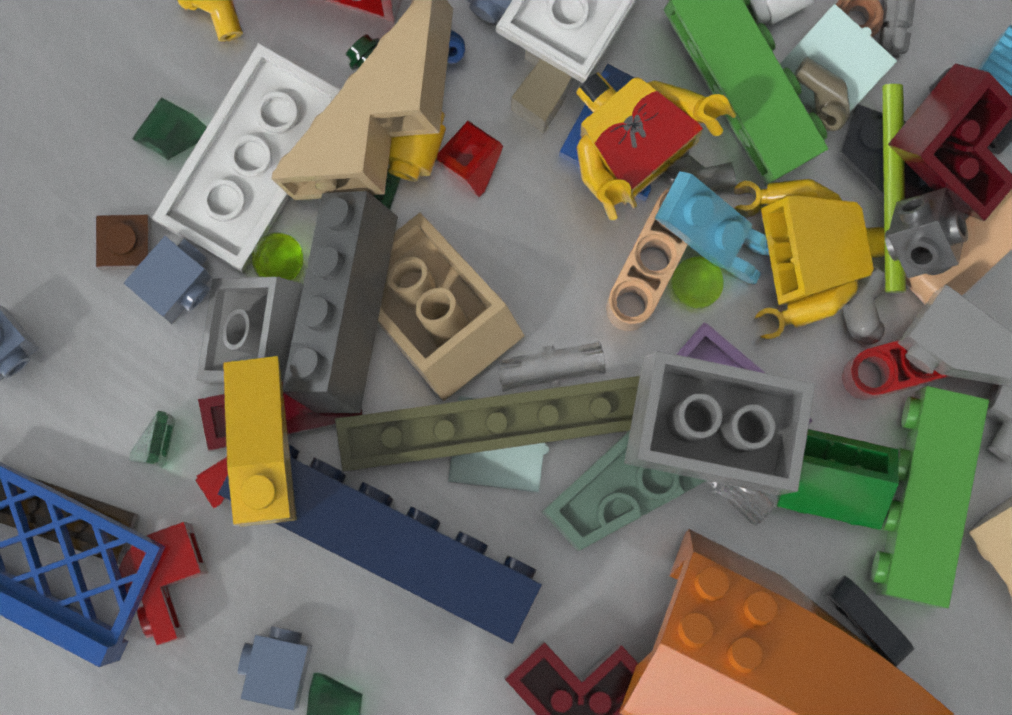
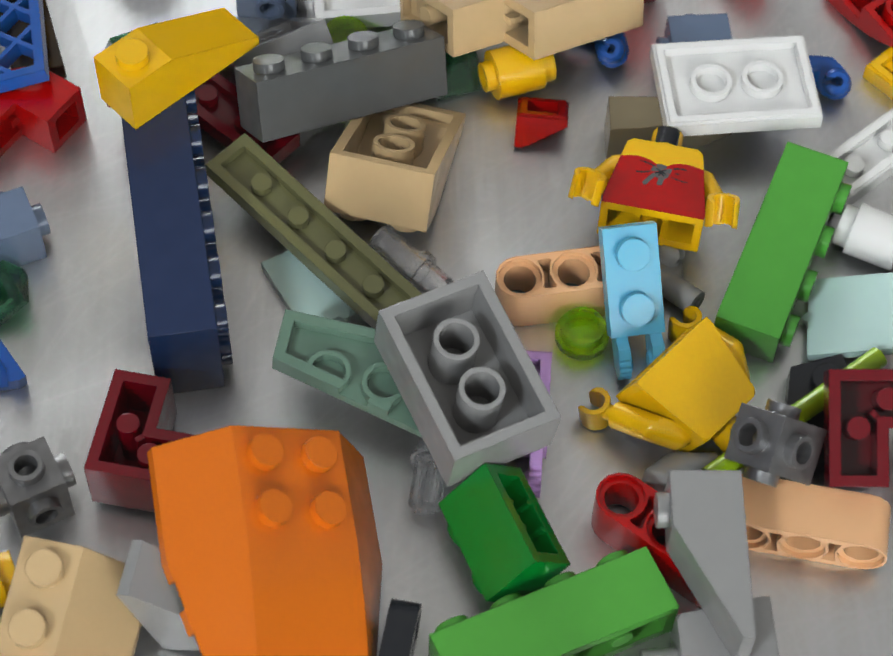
camera: 55 degrees right, 25 degrees down
dark tan arm [794,56,850,132] -> none

